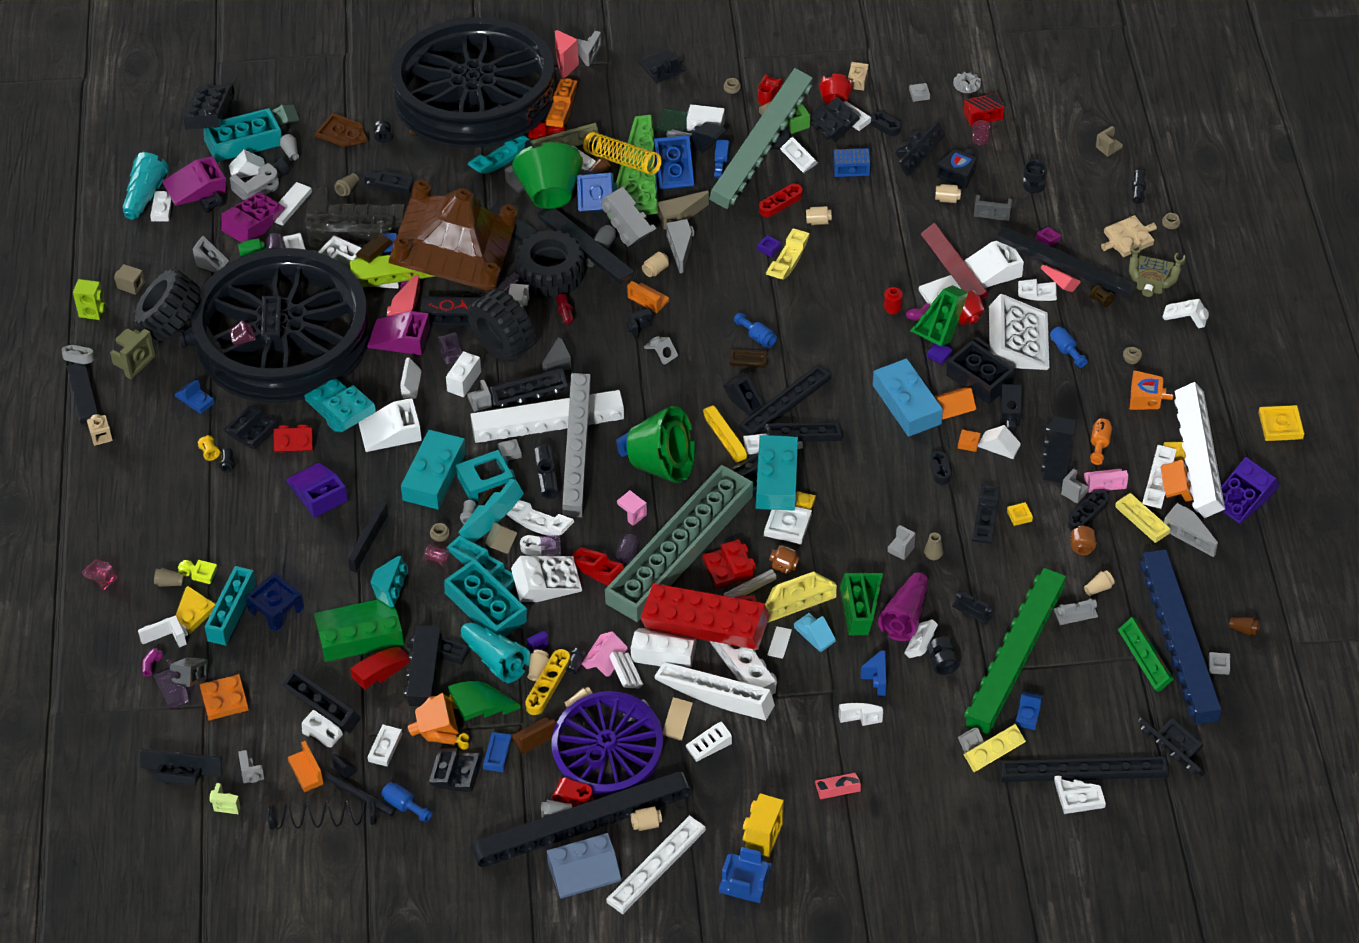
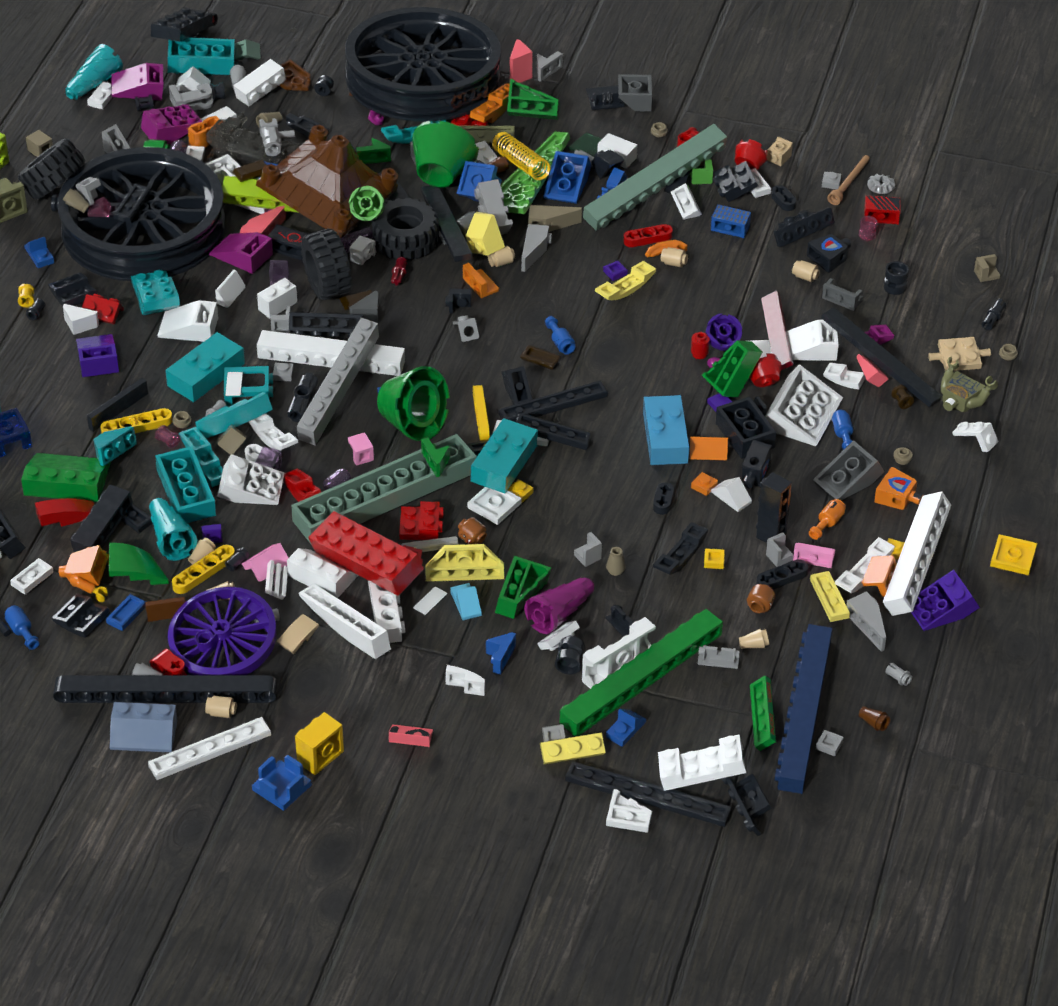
camera: 20 degrees right, 5 degrees down
white slope [686,722,732,762] -> none
none -> dark tan cone [63,189,90,213]
none -> white slope [63,304,99,335]
none -> light grey panel [76,177,101,205]
none -> yellow beam [101,408,173,434]
none -> orange brick [188,116,224,148]
none -> white sticker [225,372,243,396]
none -> white brick [233,59,286,106]
none -> light grey piece [259,118,295,156]
none -> dark brown sticker [339,290,372,310]
none -> bright green cylinder [349,186,385,221]
none -> green slope [356,138,391,164]
none -> magenta arm [368,110,384,126]
none -> green slope [421,437,450,478]
none -> light yellow slope [465,212,505,255]
none -> green wedge [507,79,560,120]
none -> white piece [582,617,656,689]
none -> dark grey slope [618,74,652,112]
none -> orange piece [645,240,687,258]
none -> white piece [658,735,746,791]
none -> dark purple cylinder [705,314,742,351]
none -> dark grey slope [813,440,885,500]
none -> medium nougat piece [828,155,870,205]
none -> light grey pin [886,663,912,686]

